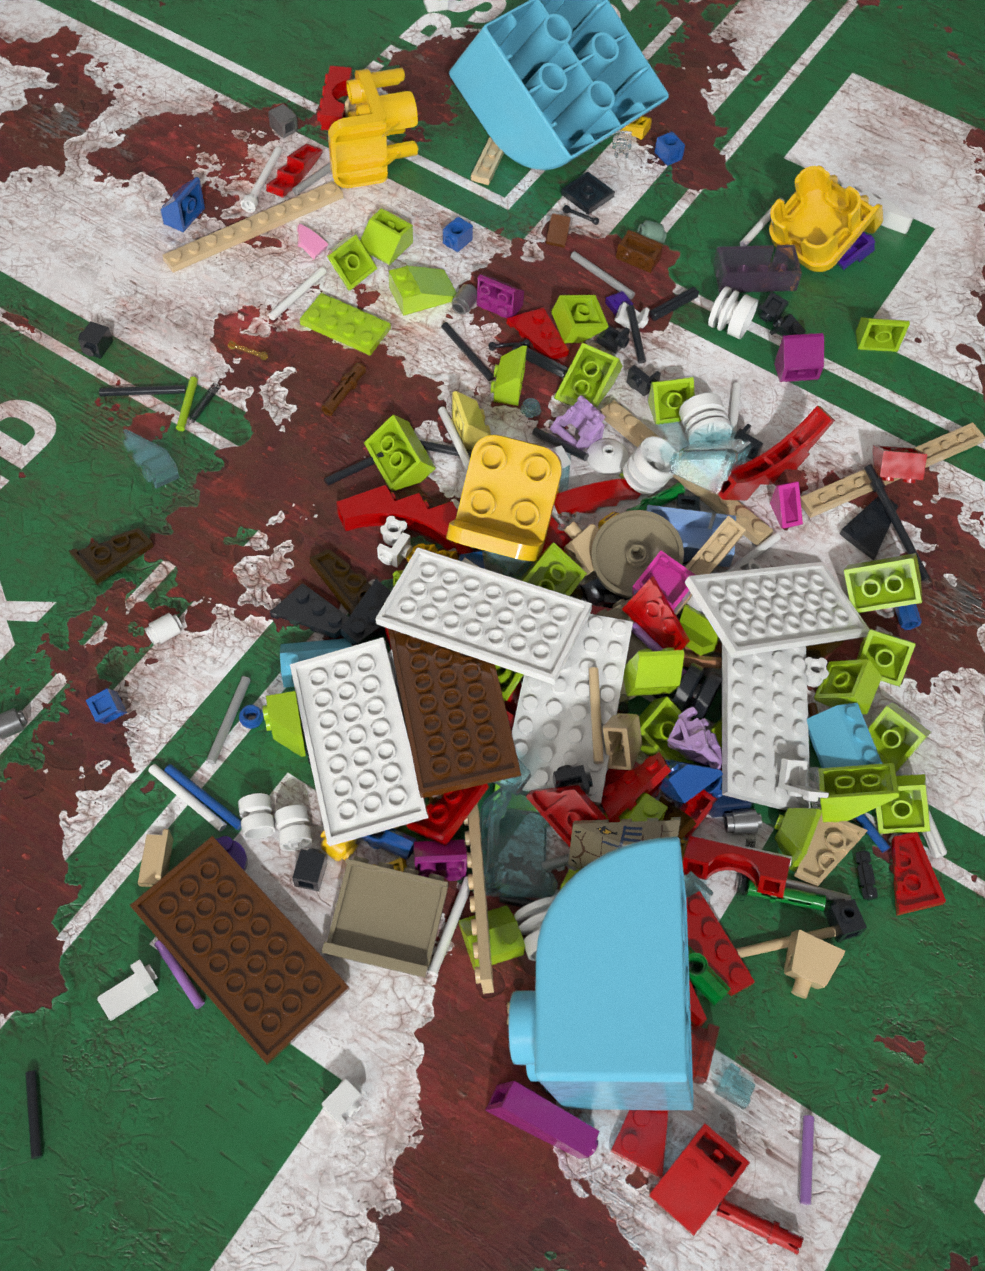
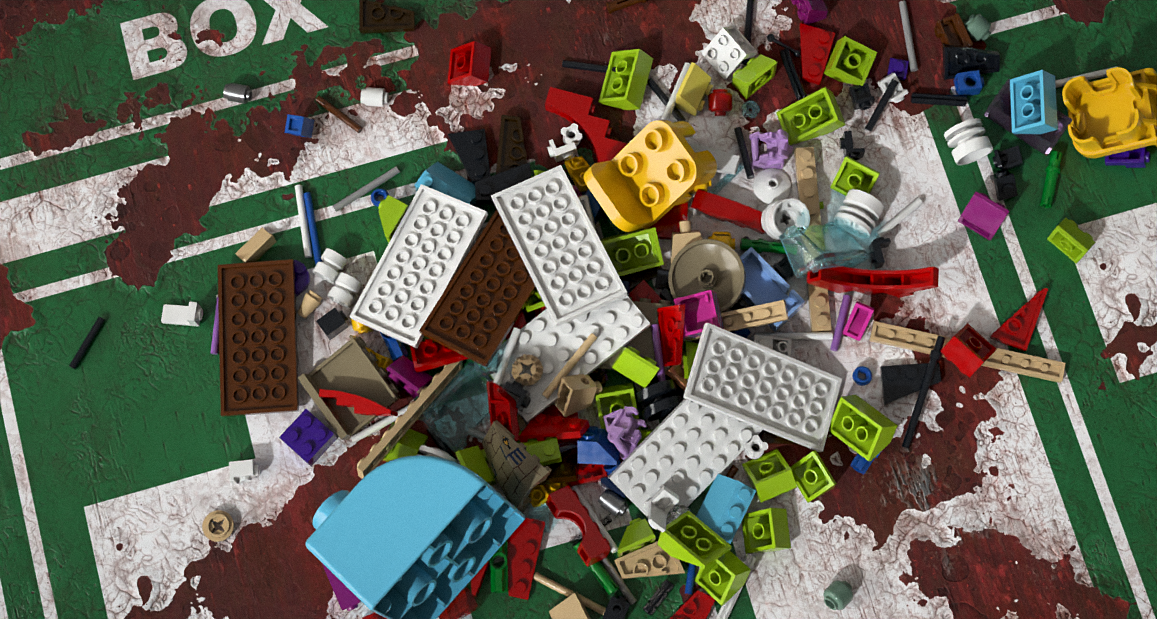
camera: 50 degrees right, 15 degrees up
none -> tan gear [202,510,234,542]
none -> dark purple brick [279,409,337,467]
none -> tan cone [296,290,323,319]
none -> reddish brown bar [315,95,363,133]
none -> red slope [319,389,398,416]
none -> red slope [447,41,491,86]
none -> white bar [493,327,521,385]
none -> tan gear [511,354,543,386]
none -> white bracket [702,25,757,79]
none -> red head [708,89,733,116]
none -> medium lavender bar [830,295,851,351]
none -> blue plate [852,366,872,386]
none -> black wing [943,44,1000,80]
none -> blue brick [953,70,984,96]
none -> red wing [990,288,1048,351]
none -> medium azure slope [1010,70,1058,134]
none -> green pin [1040,151,1063,208]

